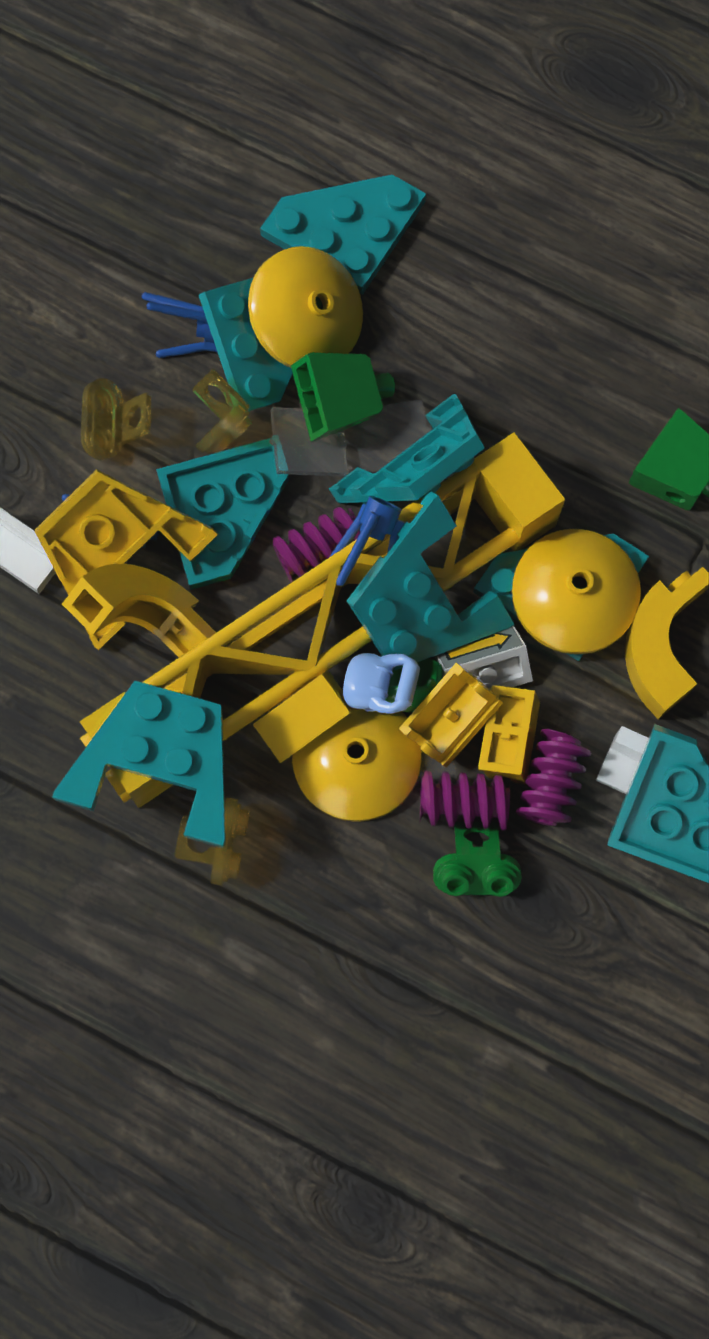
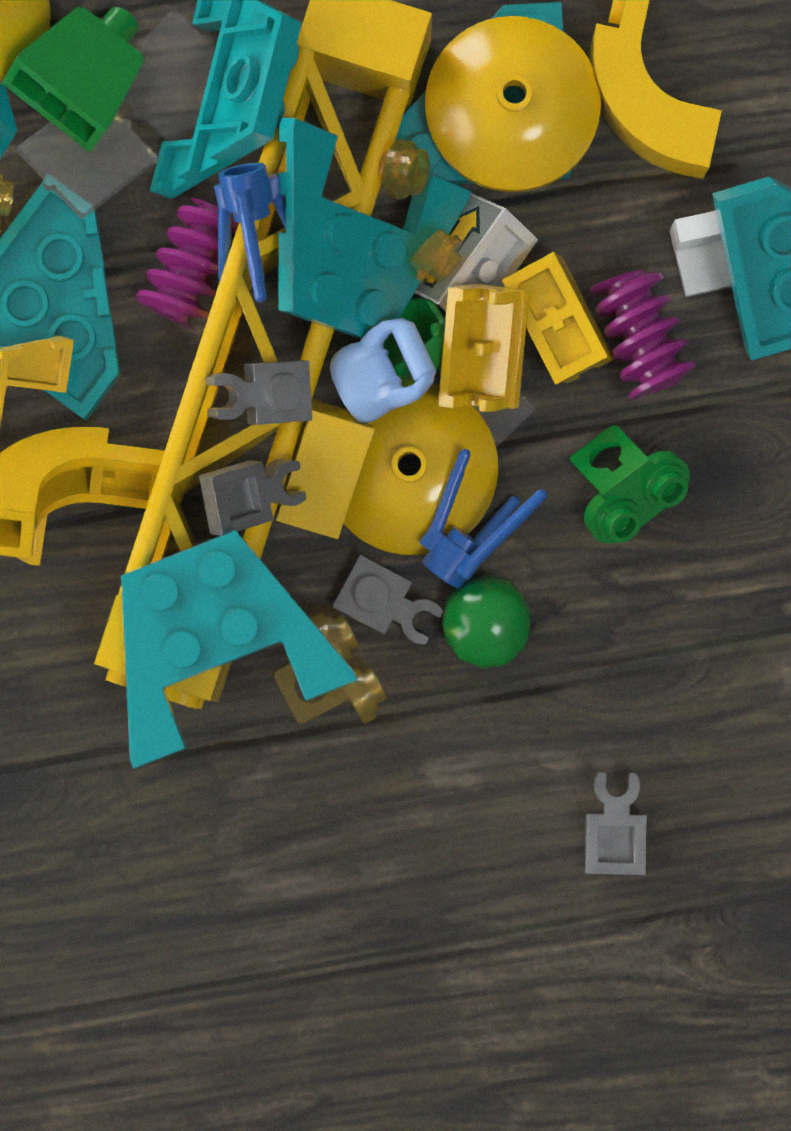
camera: 30 degrees left, 10 degrees up
magenta piece [419,770,510,831] -> none
none -> flat silver plate [199,459,306,536]
none -> flat silver plate [205,360,312,425]
none -> flat silver plate [332,555,443,645]
none -> clear yellow plate [378,139,430,199]
none -> clear yellow plate [409,229,463,284]
none -> blue plant [419,448,547,589]
none -> green hair [442,573,531,669]
none -> flat silver plate [585,772,647,875]

